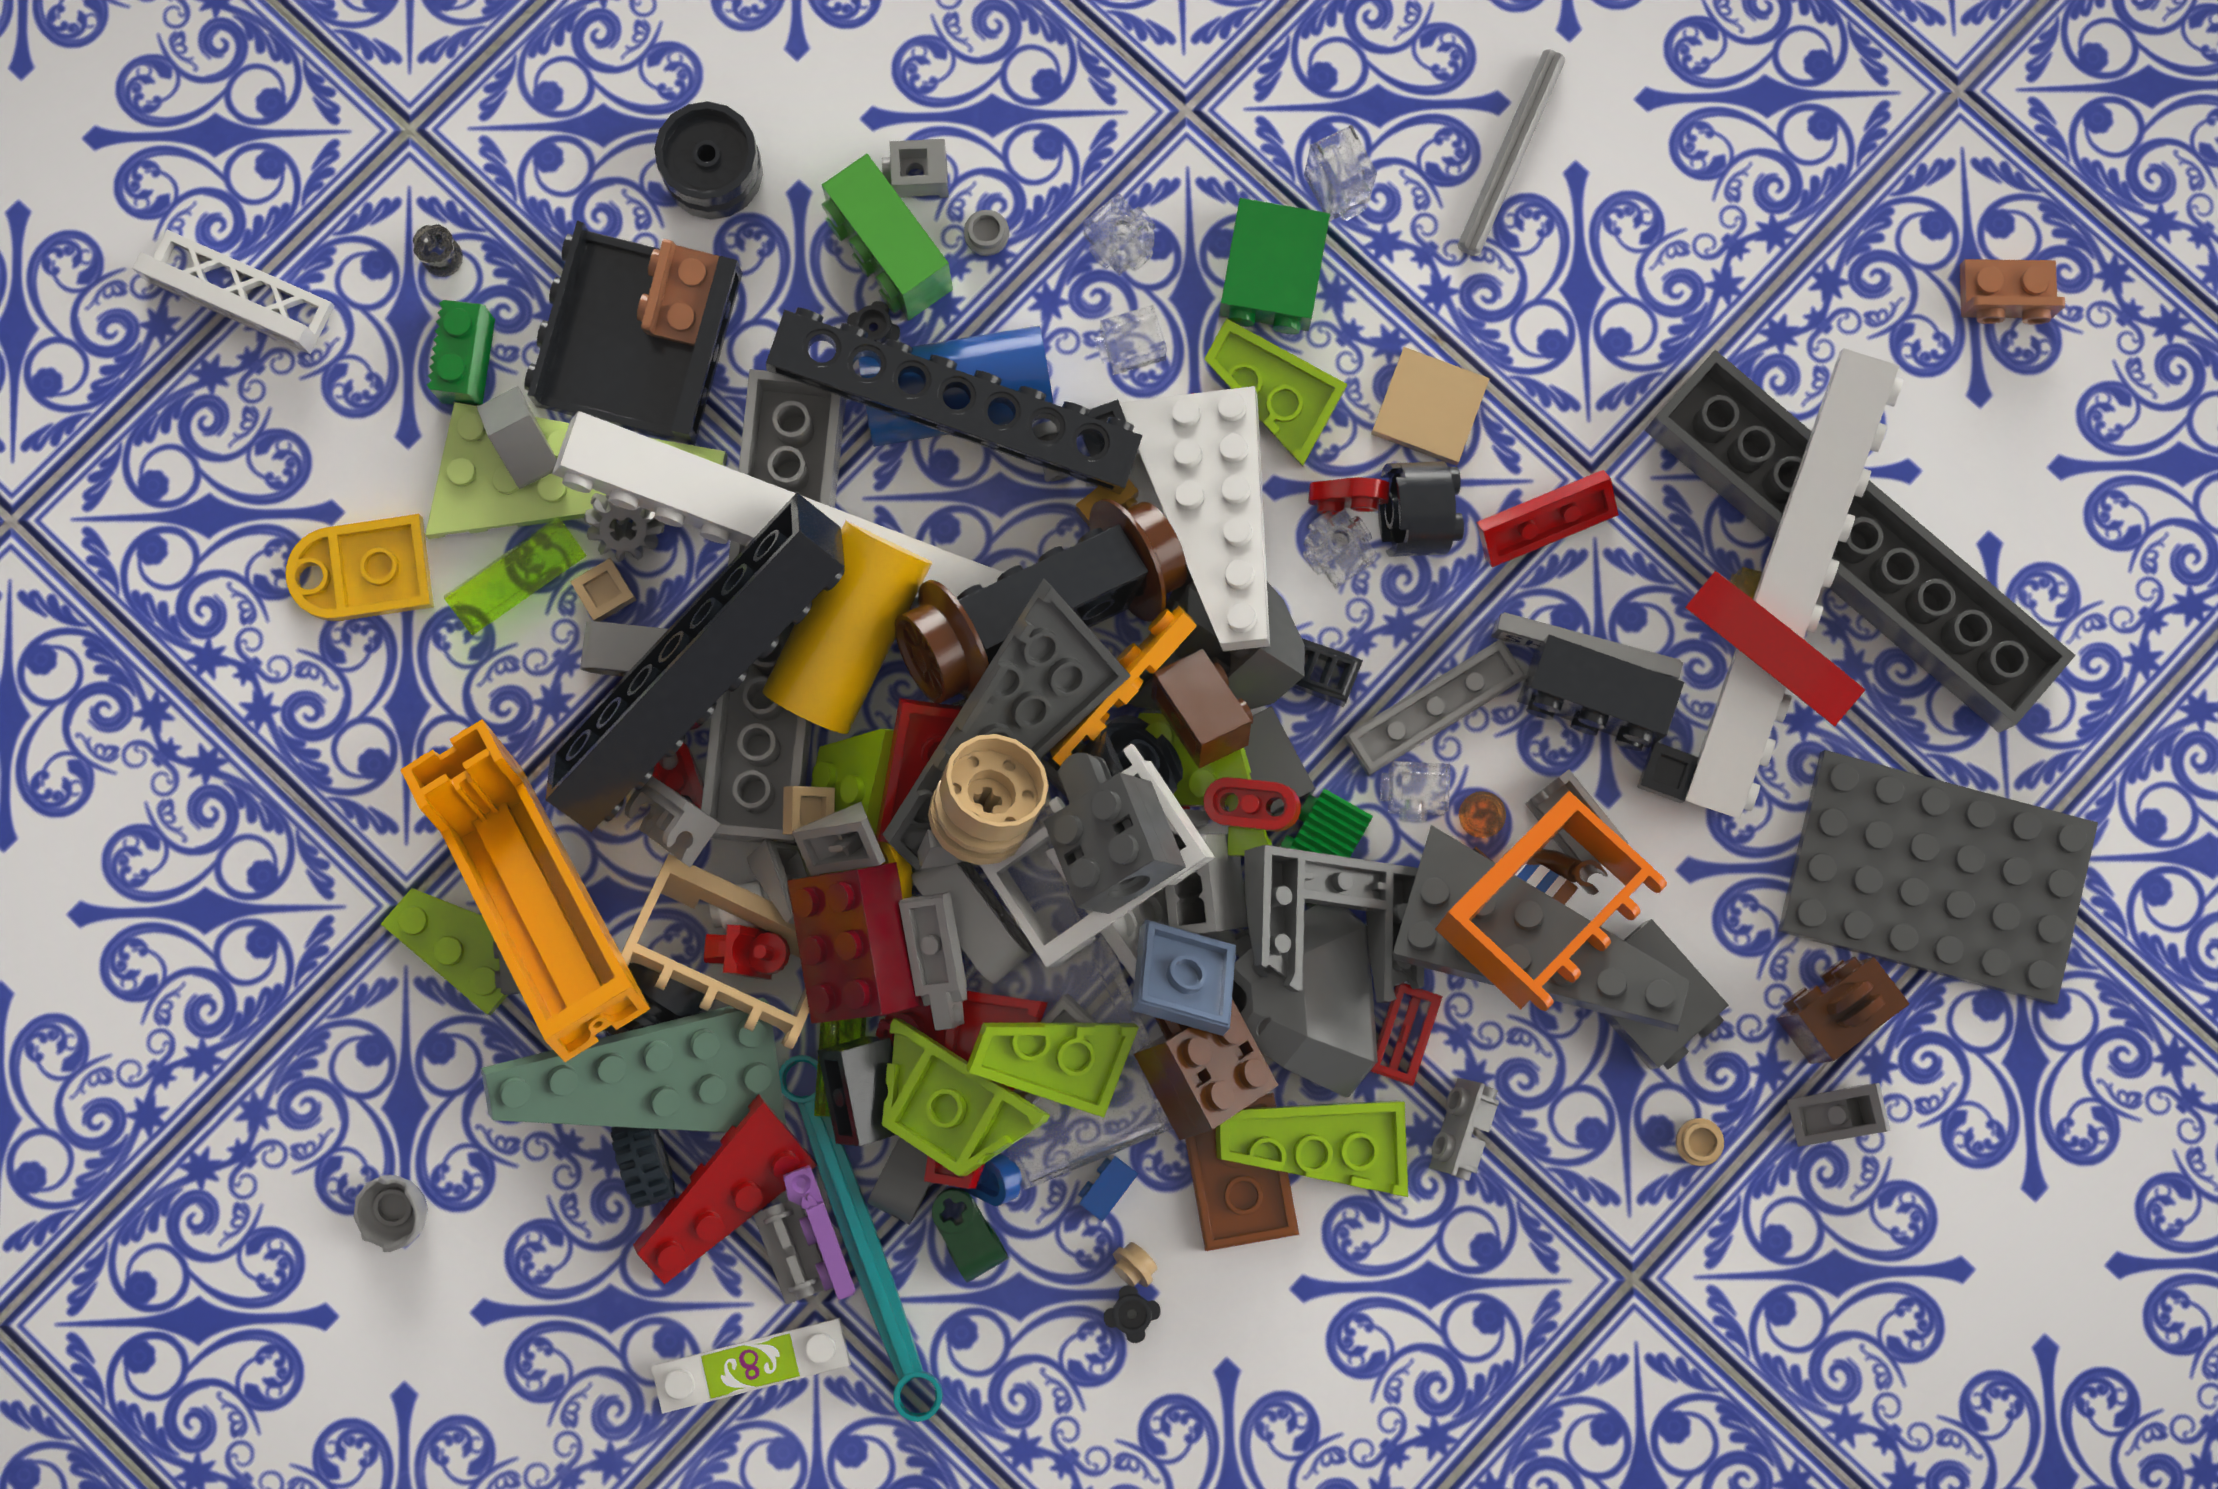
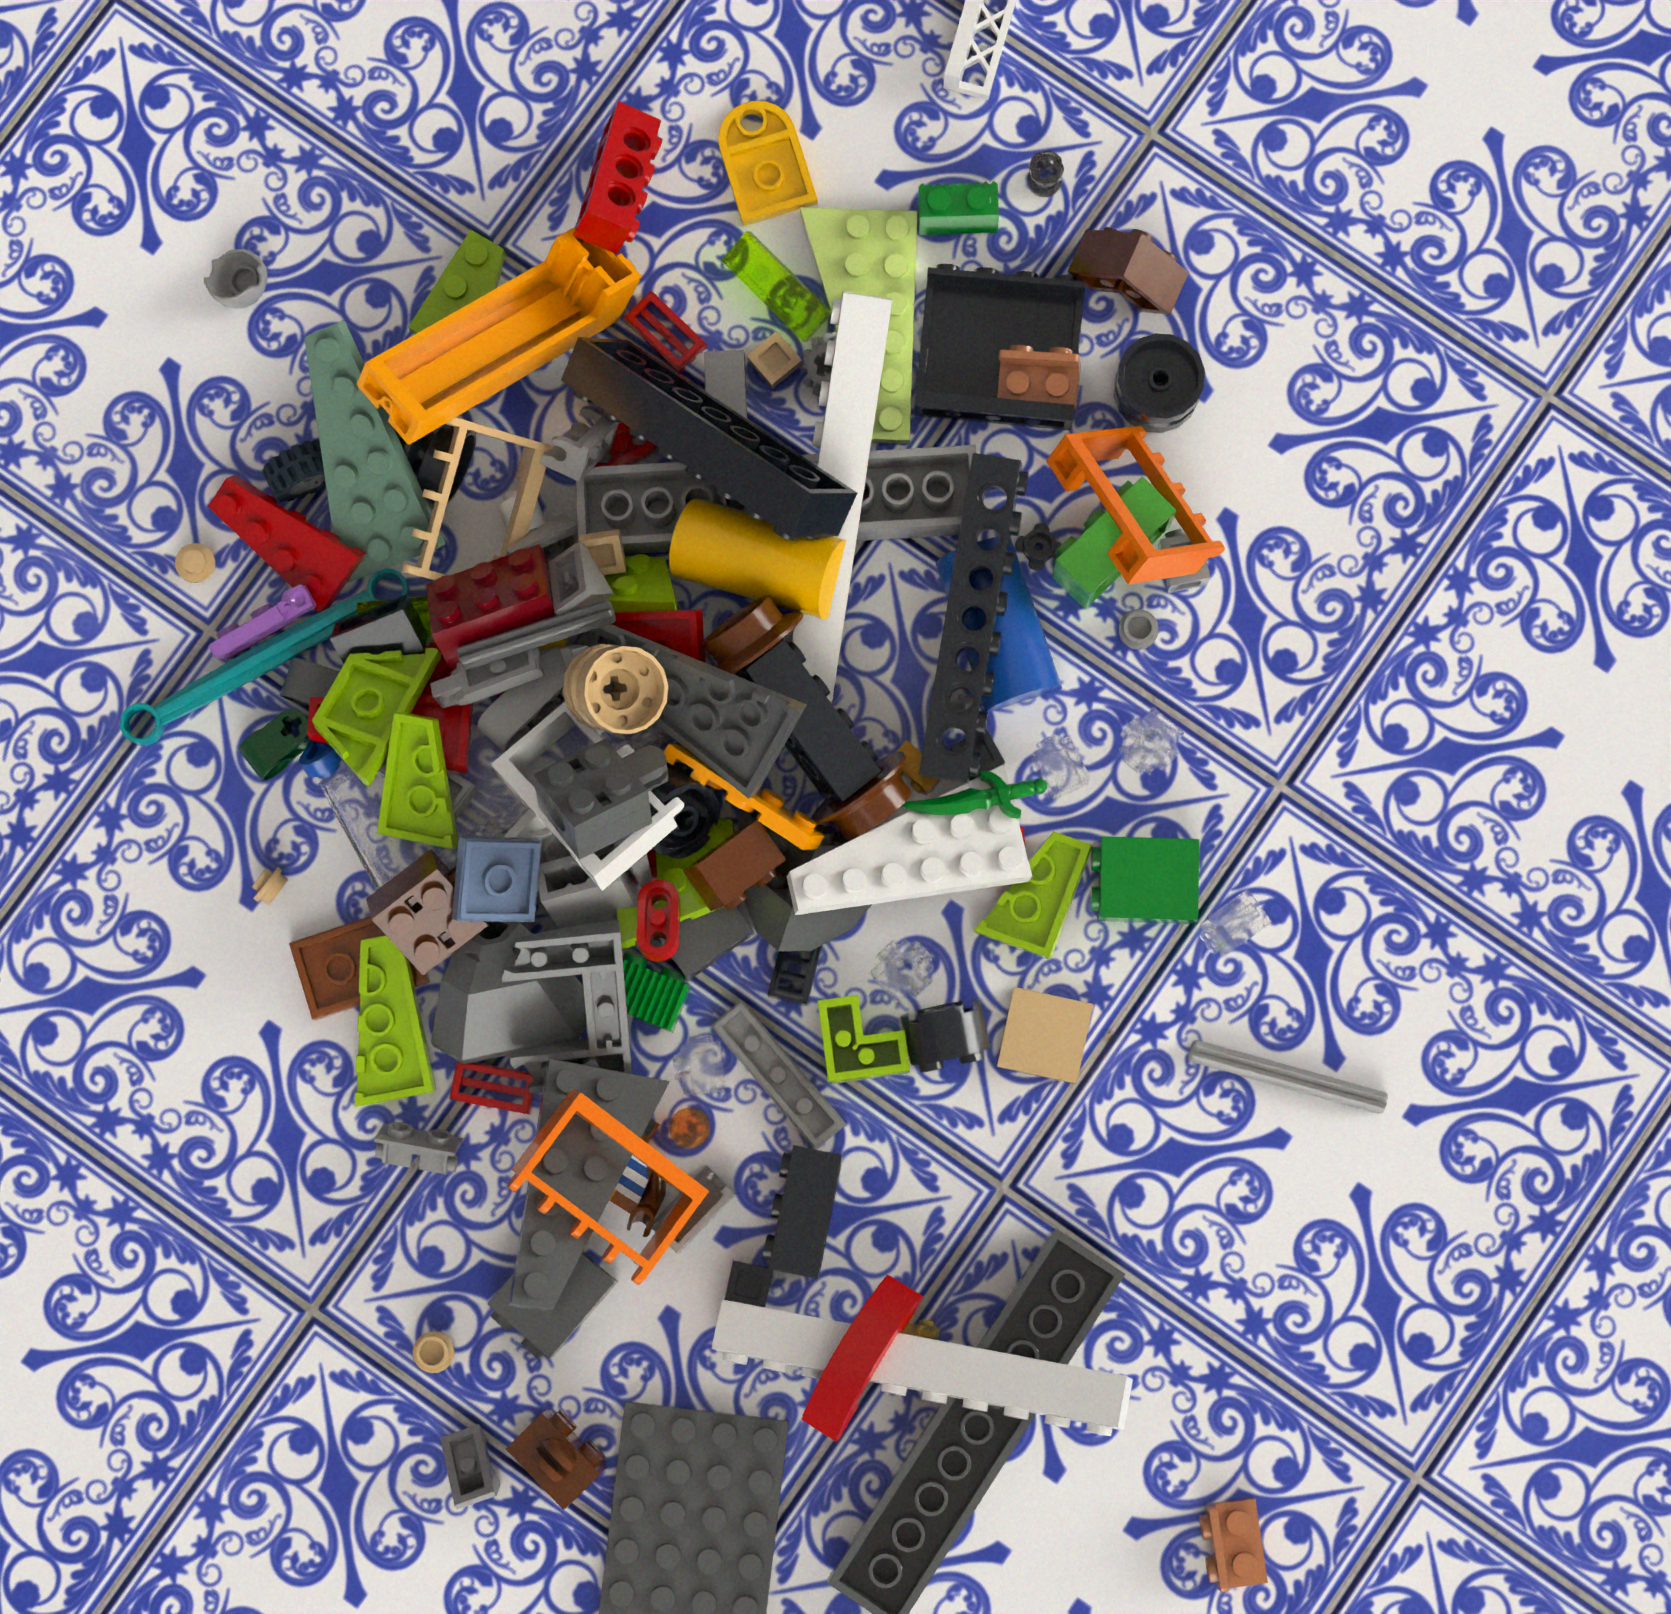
camera: 90 degrees right, 0 degrees up
light grey slope [477,386,557,489] -> none
plate [651,1317,851,1414] -> none
red hips [704,925,790,980] -> none
light grey hinge [753,1201,824,1305] -> none
blue piece [1078,1156,1138,1222] -> none
black plate [1104,1285,1161,1343] -> none
red plate [1308,477,1390,516] -> none
red plate [1476,470,1619,568] -> none
light grey tile [1491,612,1683,680] -> none
none -> tan plate [175,543,216,583]
none -> dark grey axle [457,600,616,669]
none -> red brick [573,101,663,255]
none -> red tile [623,291,707,374]
none -> lime brick [817,995,910,1084]
none -> green piece [901,771,1047,819]
none -> orange hinge [1046,426,1225,584]
none -> reddish brown brick [1067,227,1189,315]

